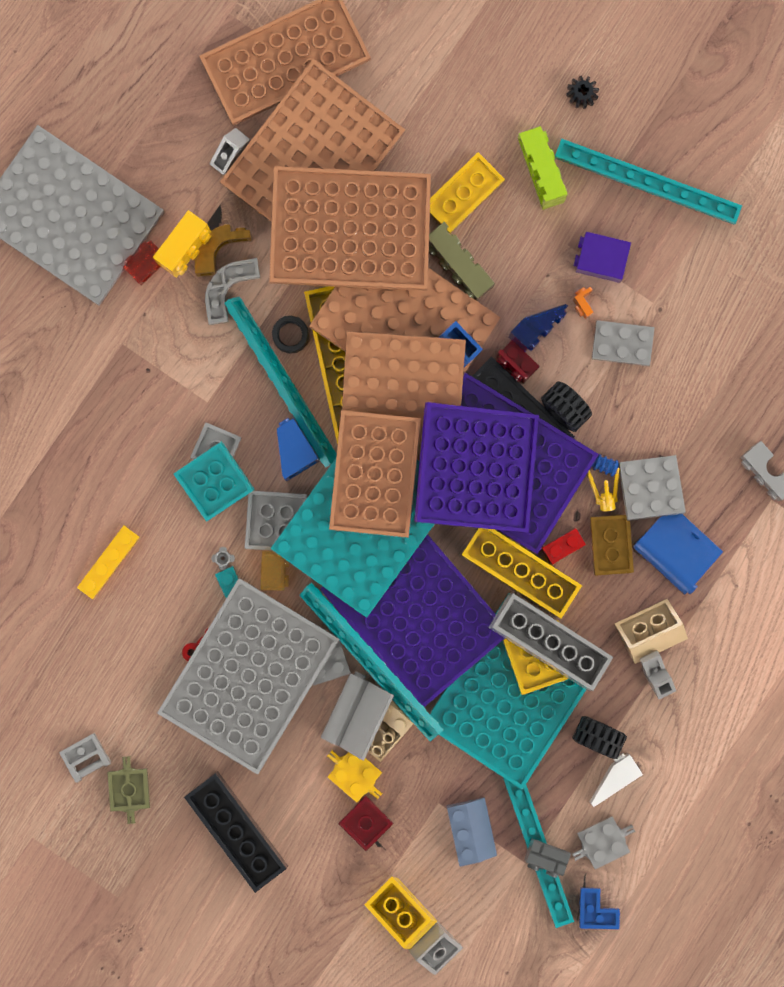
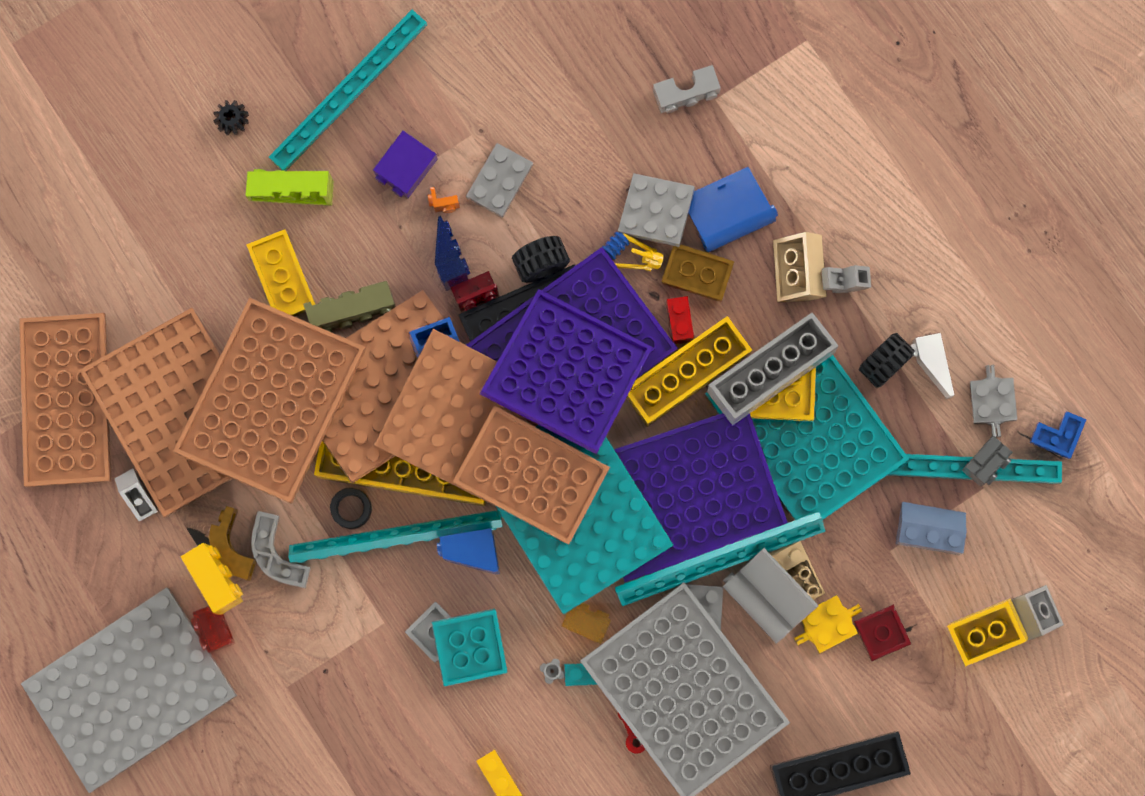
camera: 70 degrees left, 5 degrees down
light grey plate [245,491,307,551] -> none

